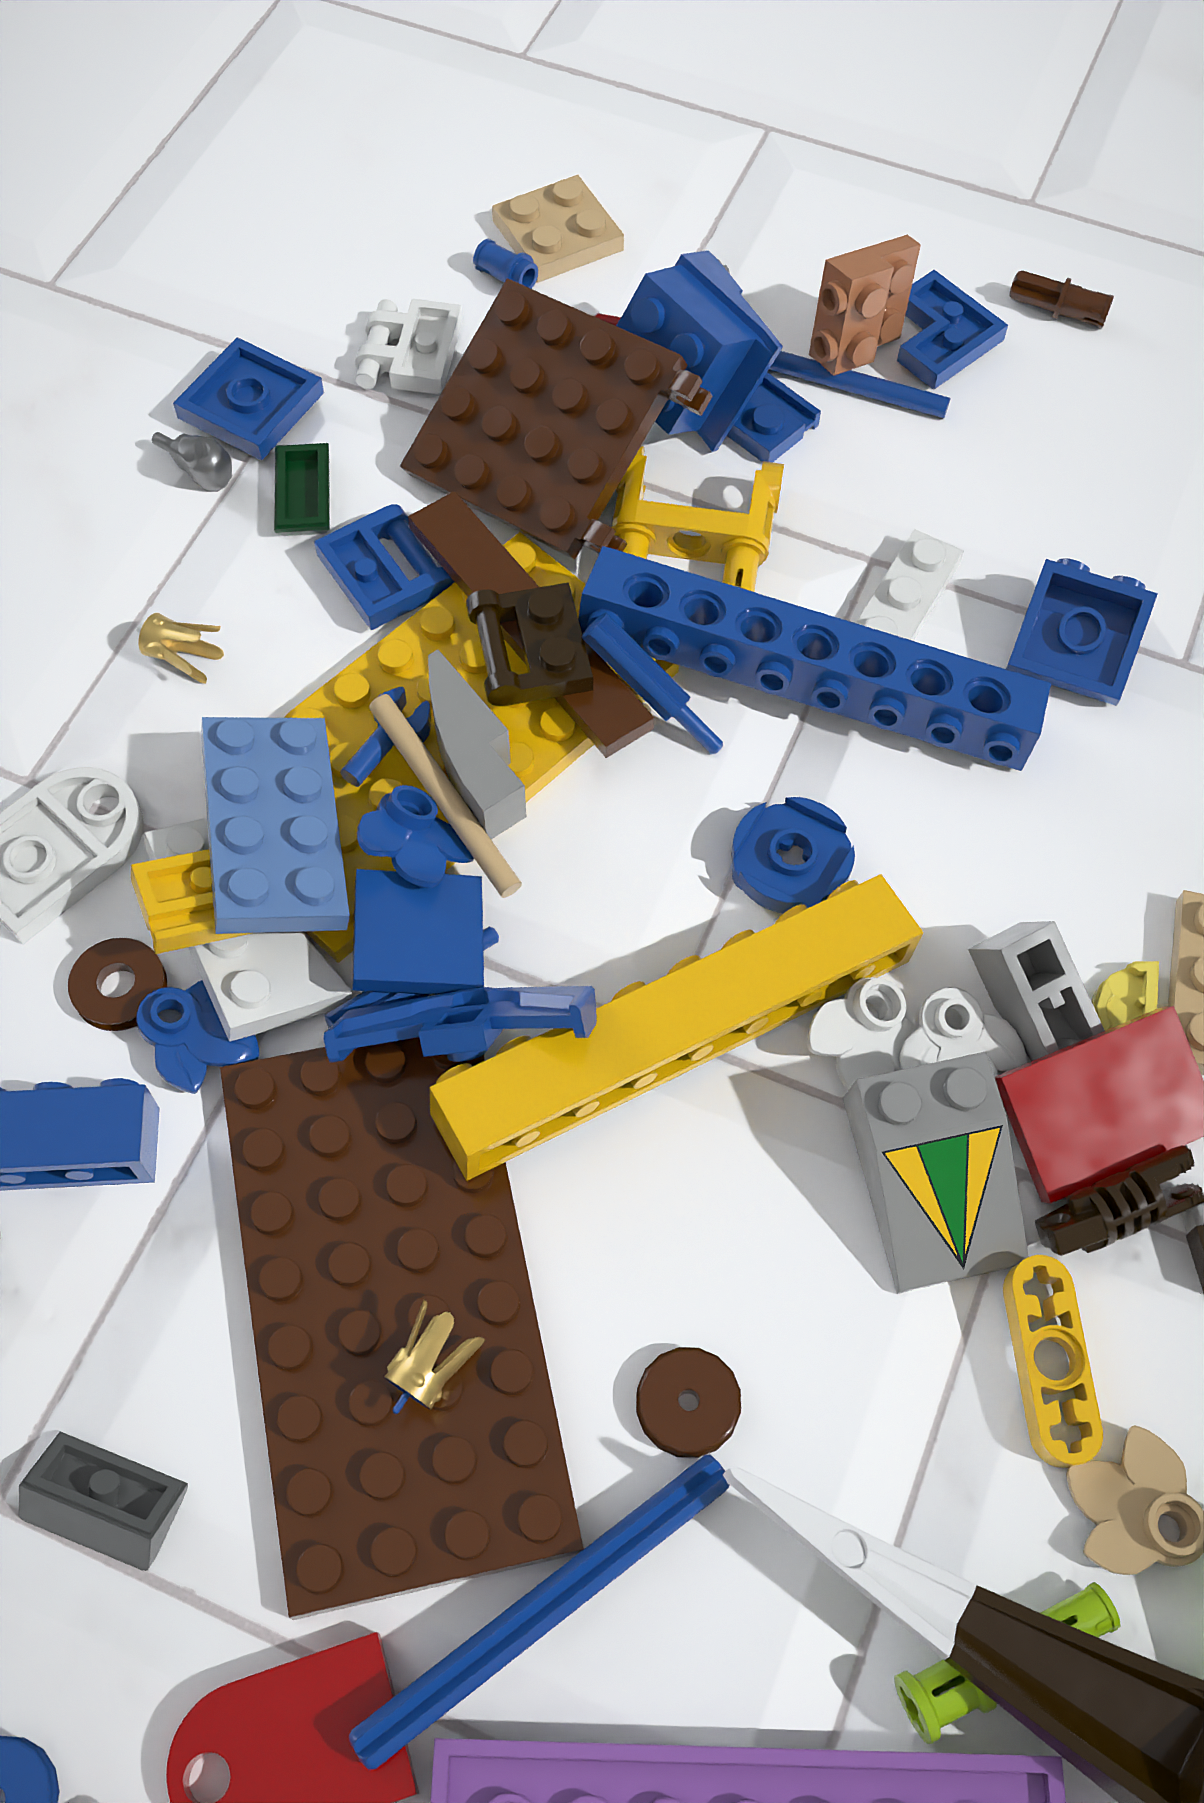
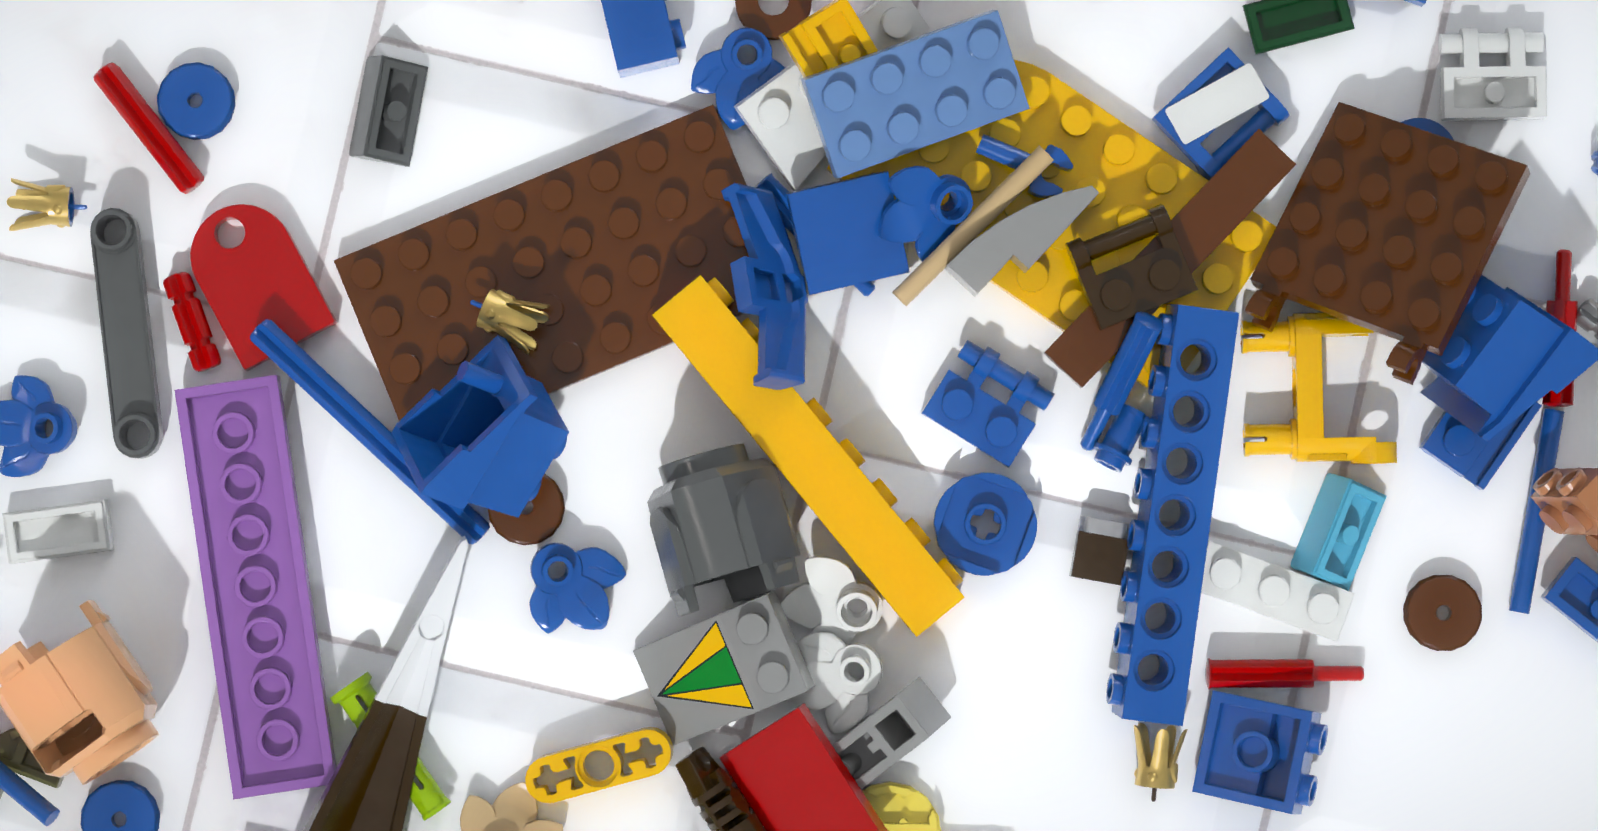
camera: 80 degrees right, 25 degrees up
none -> blue piece [392,335,569,518]
none -> blue plate [529,543,626,634]
none -> dark grey piece [647,443,801,617]
none -> blue plate [921,340,1055,468]
none -> dark brown piece [1069,516,1129,586]
none -> blue pin [1093,404,1147,473]
none -> pearl gold piece [1134,722,1188,802]
none -> white sticker [1165,63,1269,144]
none -> red axle [1205,658,1364,689]
none -> medium azure slope [1291,473,1387,591]
none -> reddish brown piece [1403,575,1482,651]

